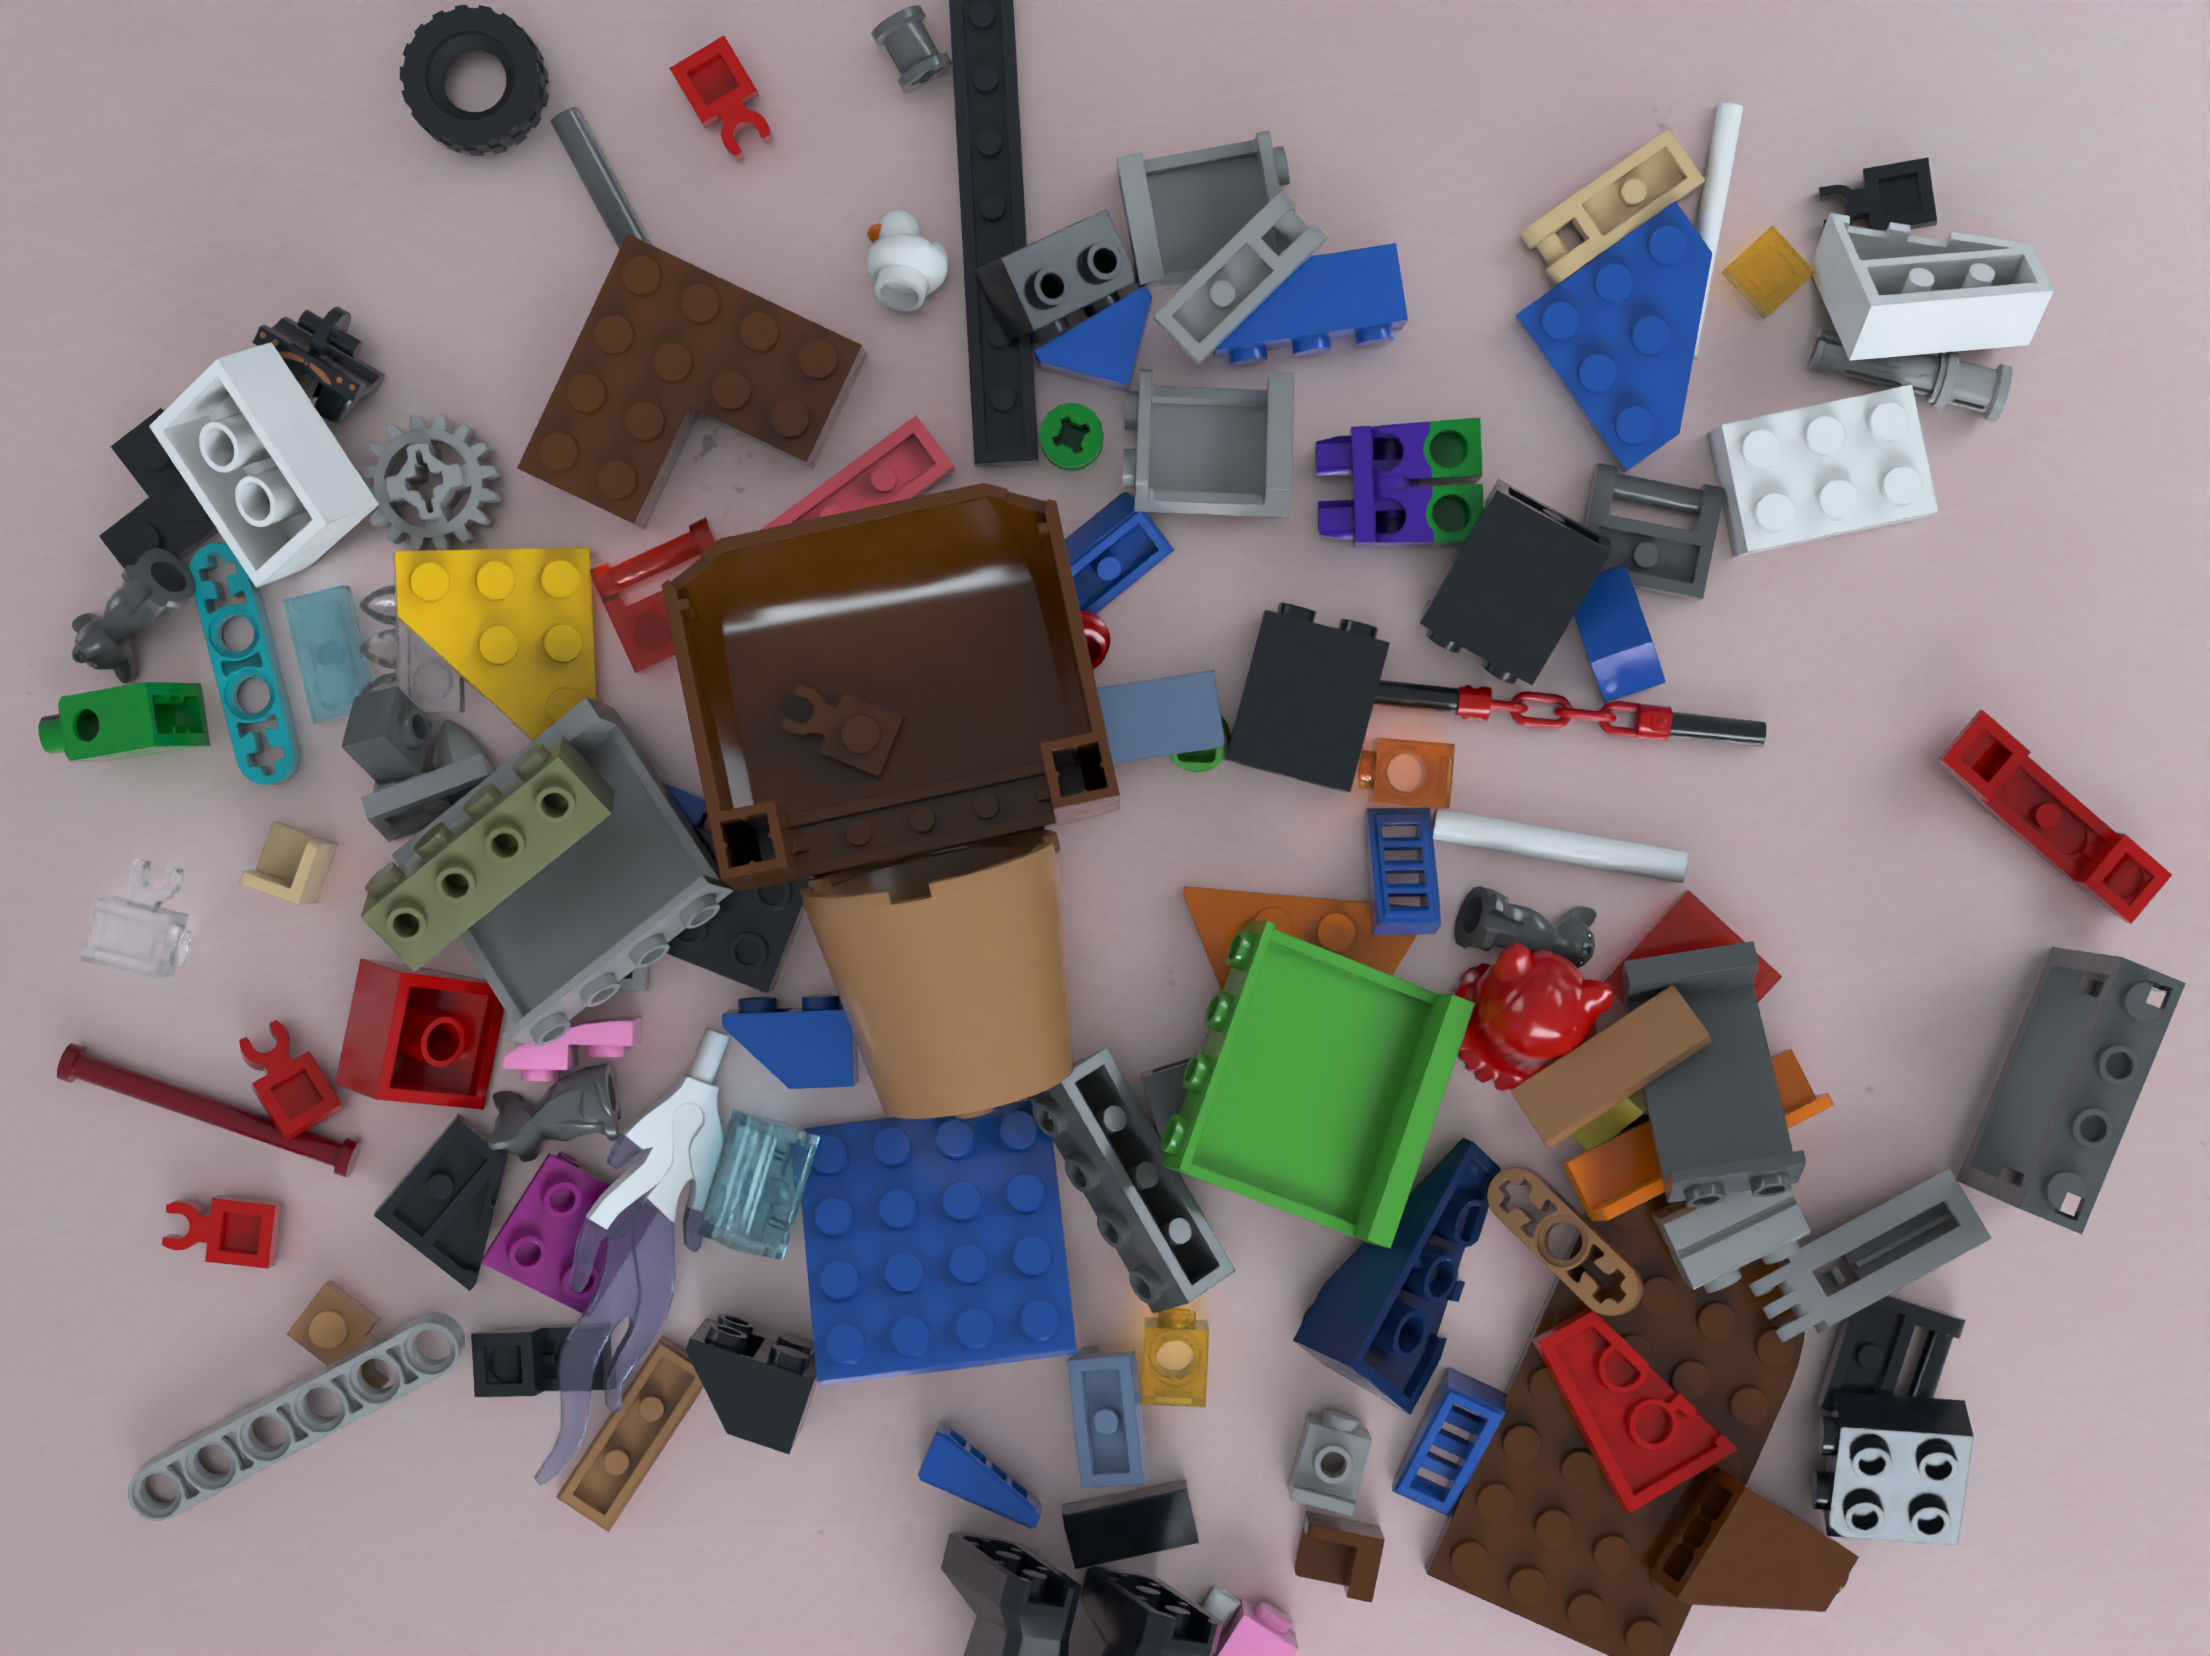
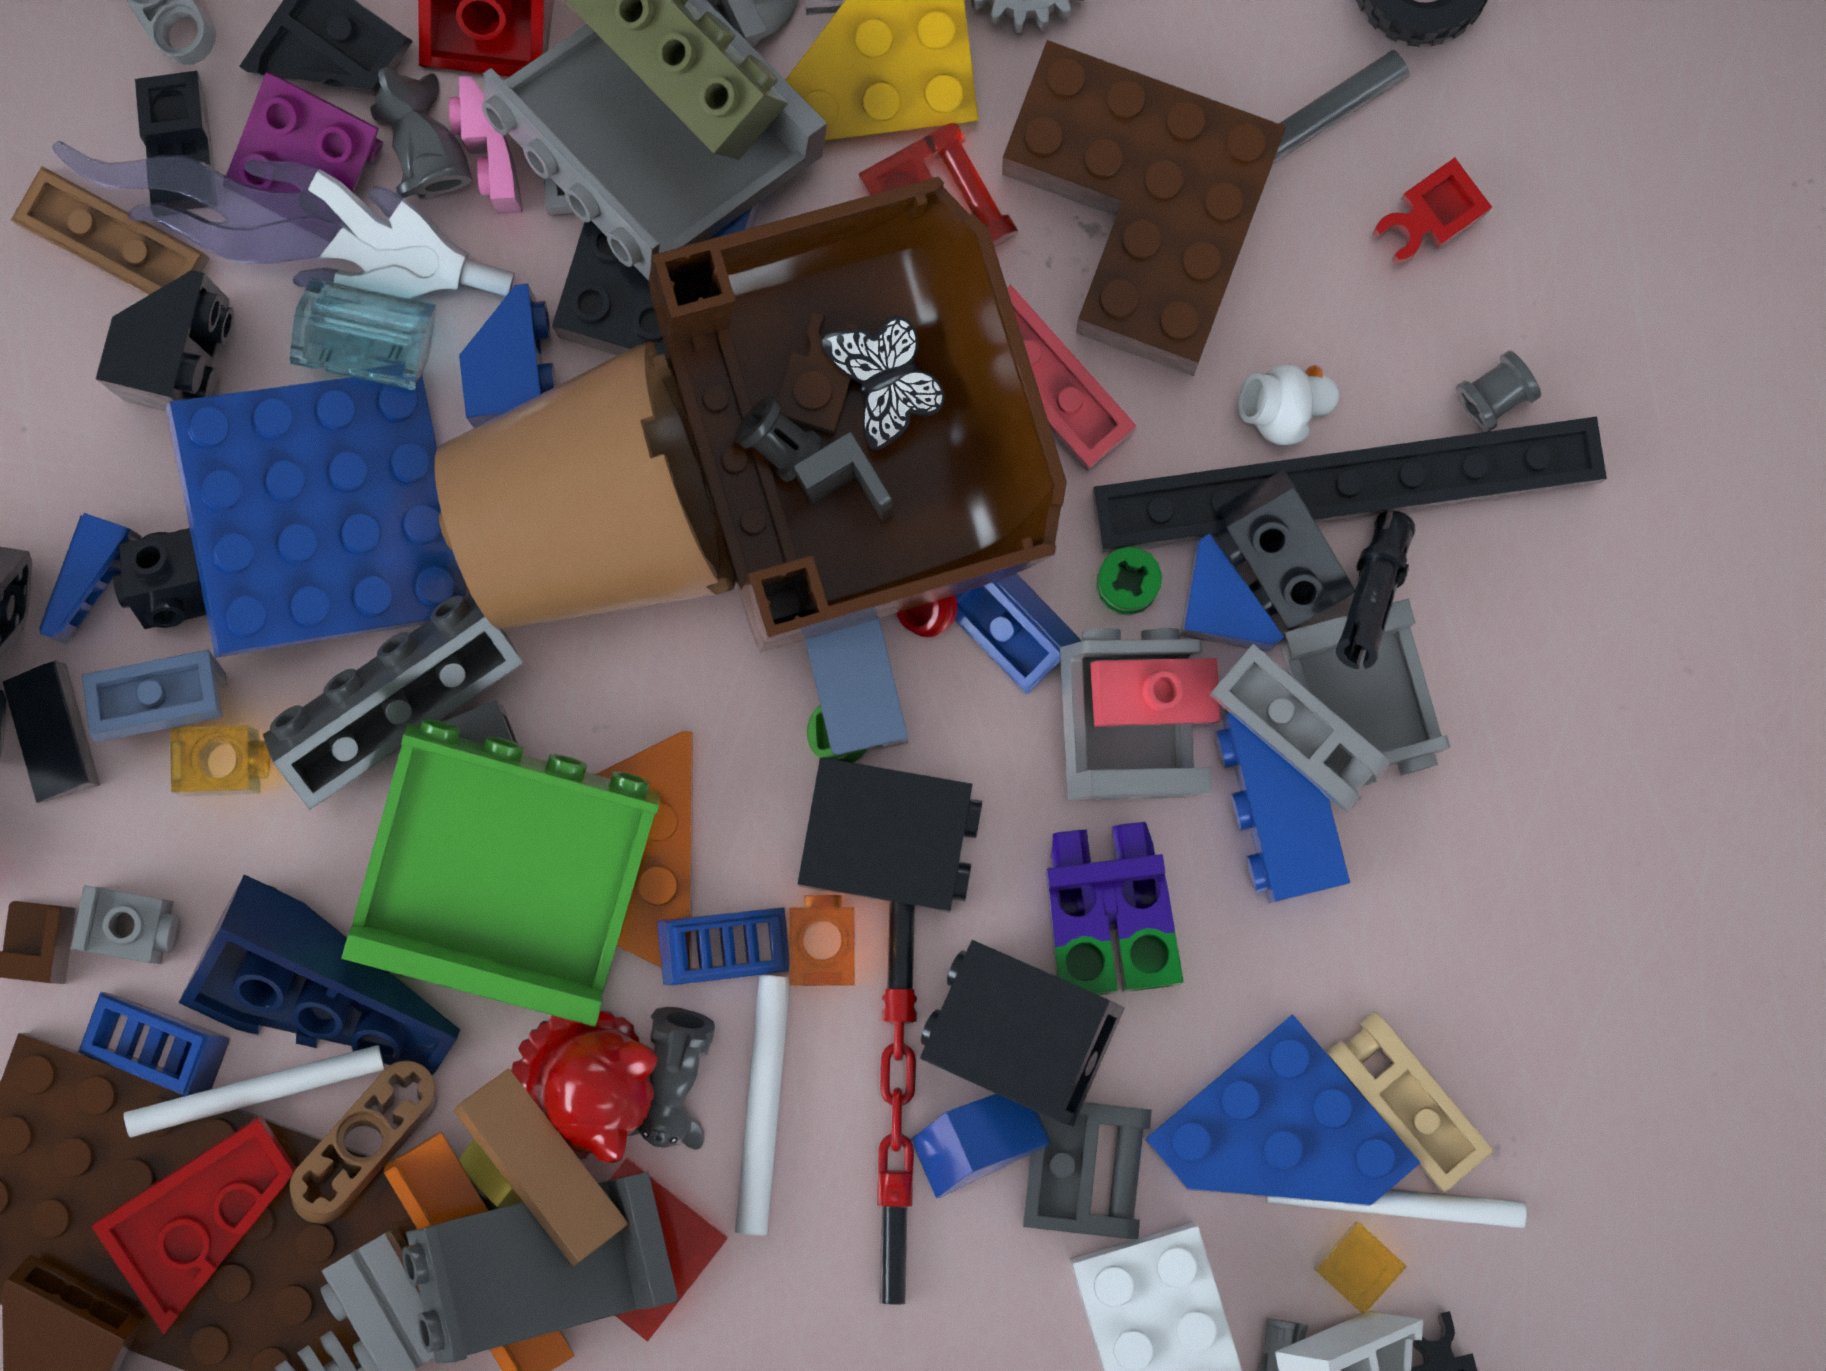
camera: 90 degrees right, 5 degrees down
none -> black brick [113,528,206,629]
none -> white bar [124,1045,385,1138]
none -> dark grey bush [735,396,821,482]
none -> dark grey panel [794,432,893,521]
none -> animal [822,316,945,451]
none -> coral plate [1090,658,1221,727]
none -> black pin [1336,511,1416,669]

